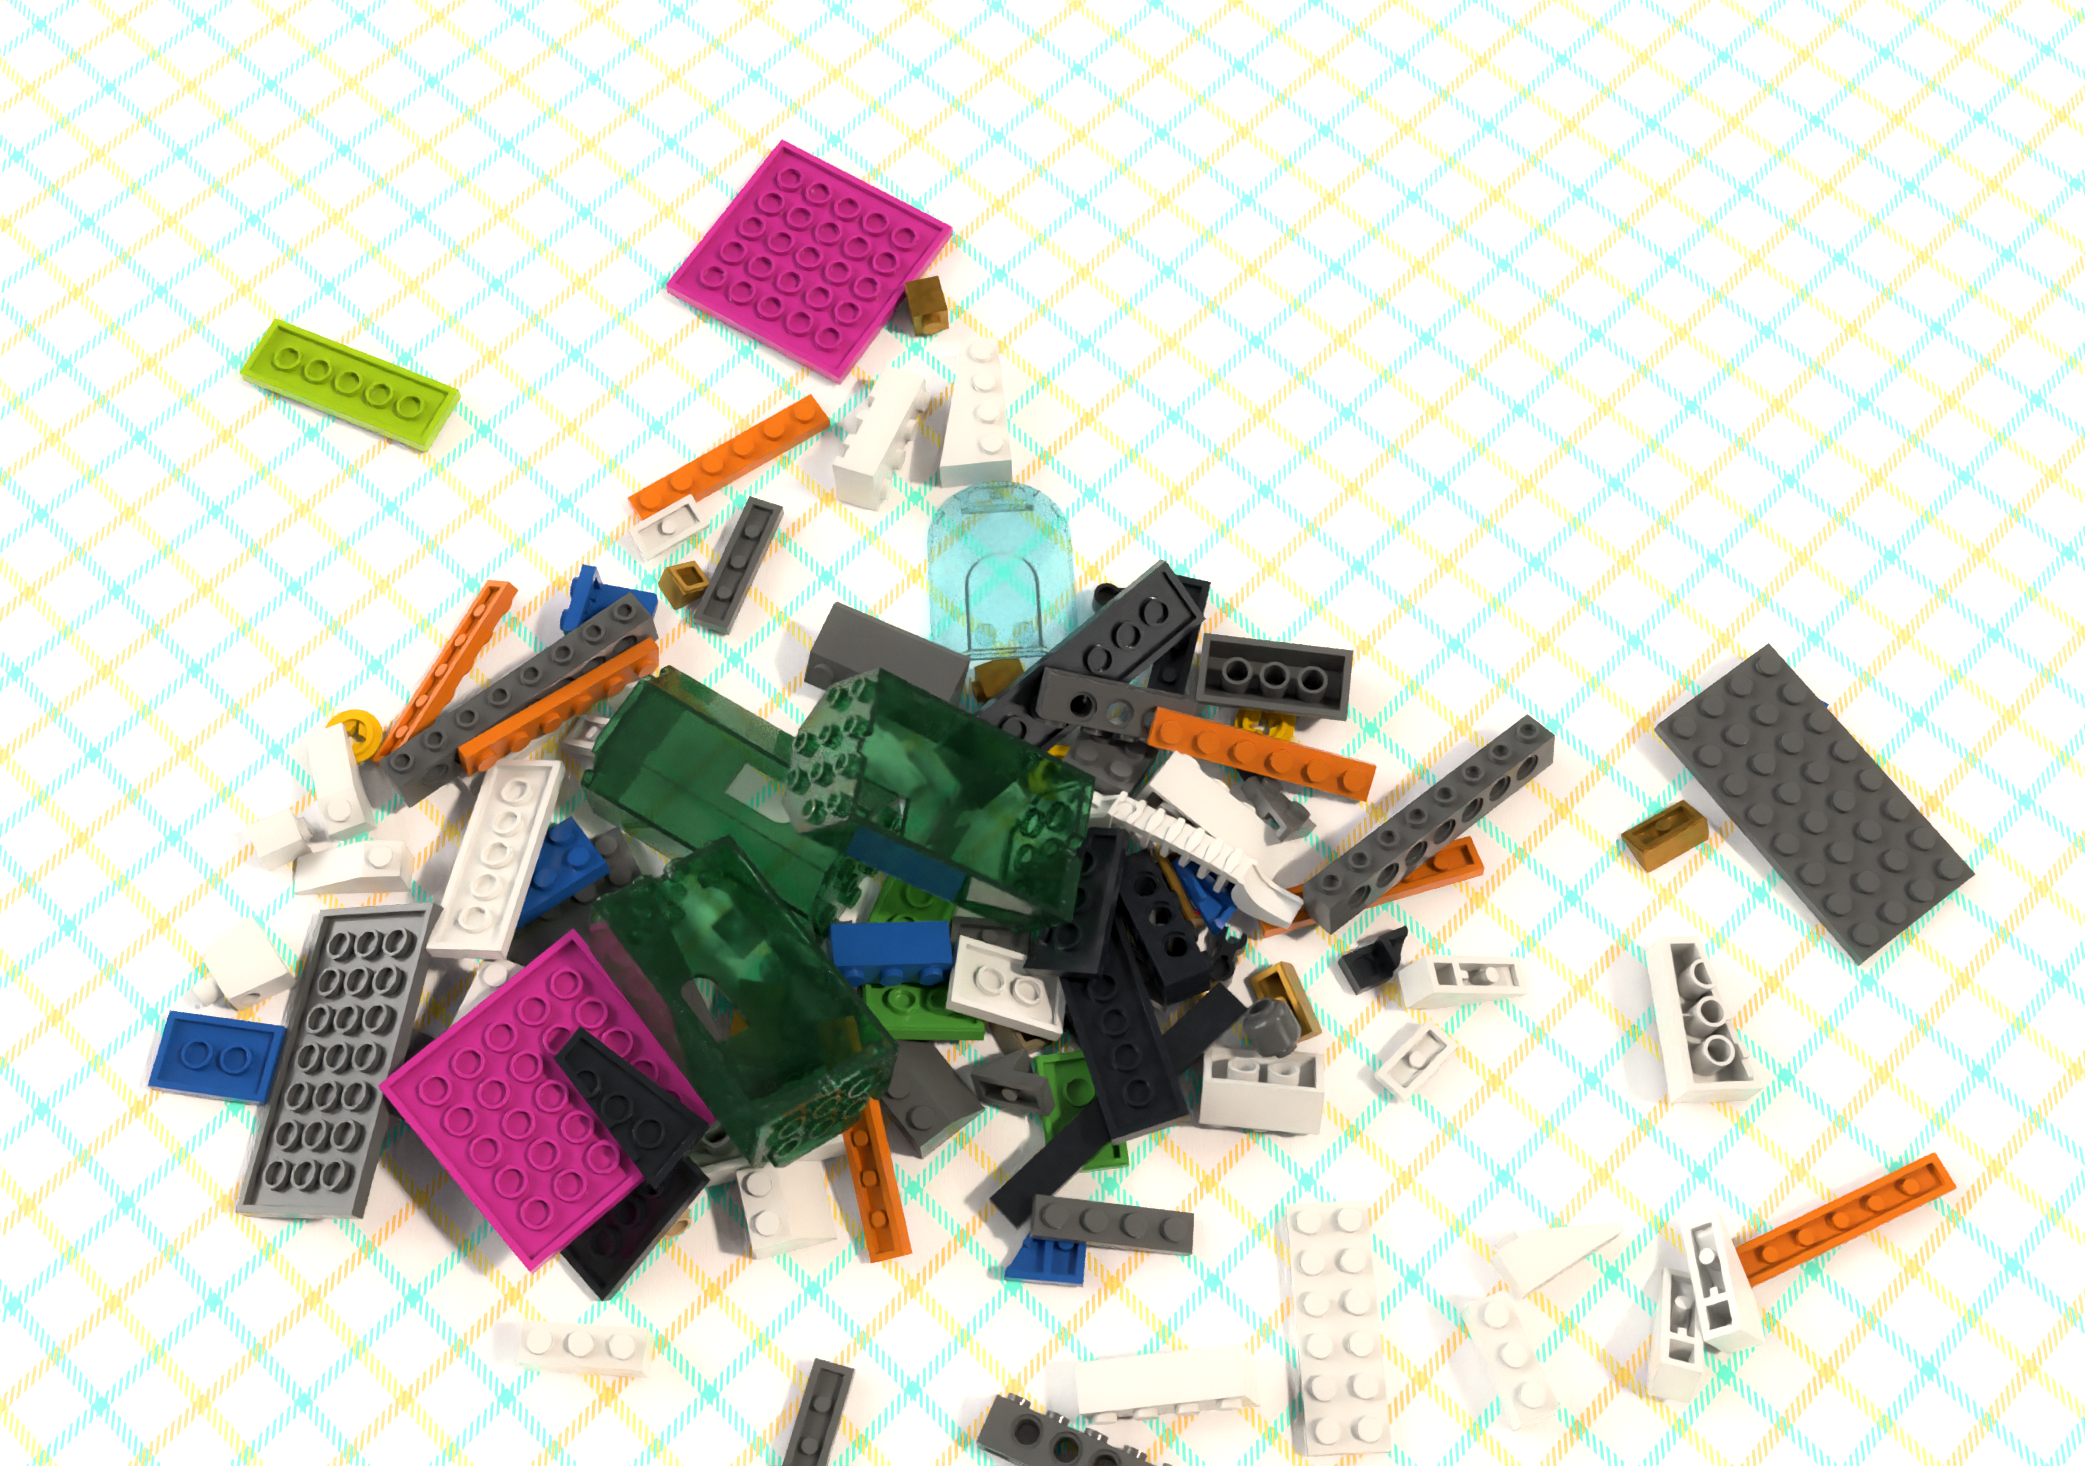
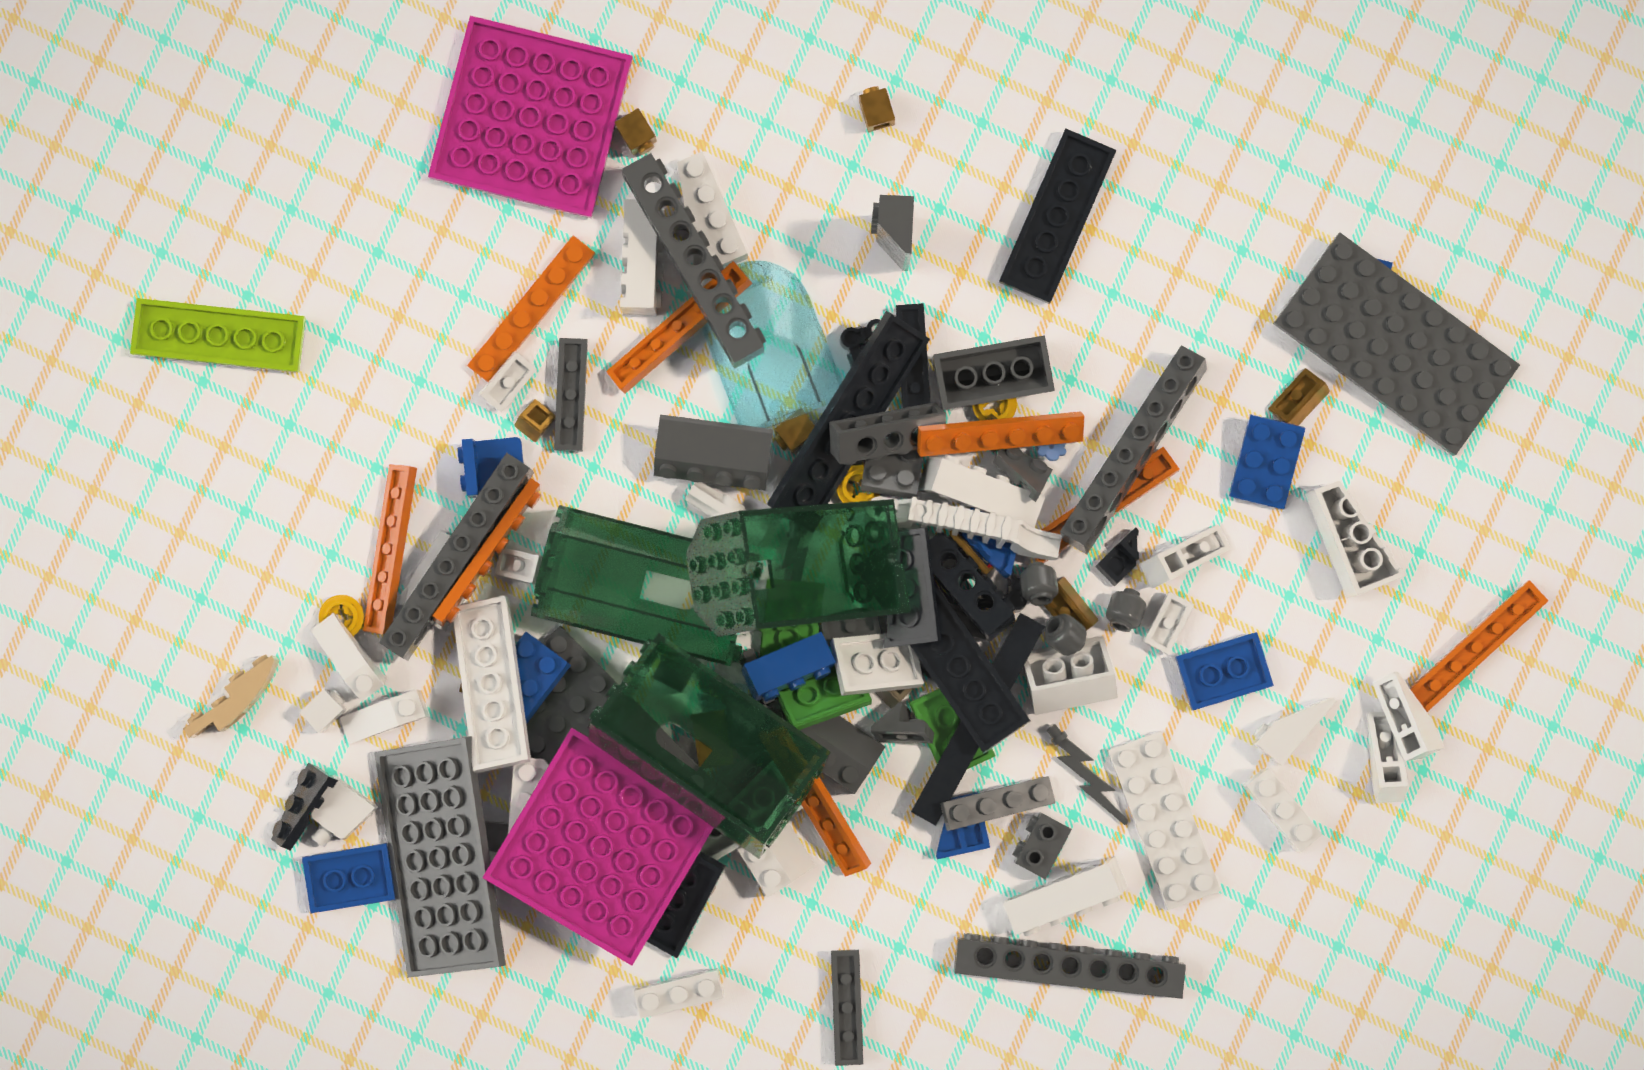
camera: 20 degrees left, 20 degrees up
black wing [554,1026,710,1193] -> none
none -> tan slope [183,654,280,738]
none -> black wing [271,762,338,851]
none -> orange plate [606,261,753,394]
none -> dark grey brick [621,153,766,369]
none -> pearl gold brick [859,86,895,133]
none -> dark grey slope [871,194,914,271]
none -> black plate [998,128,1117,305]
none -> dark grey brick [1012,812,1072,880]
none -> dark grey head [1020,562,1058,606]
none -> medium blue plant [1036,443,1066,461]
none -> dark grey piece [1046,724,1128,825]
none -> dark grey head [1106,588,1146,632]
none -> blue plate [1175,632,1274,711]
none -> blue plate [1229,414,1306,510]

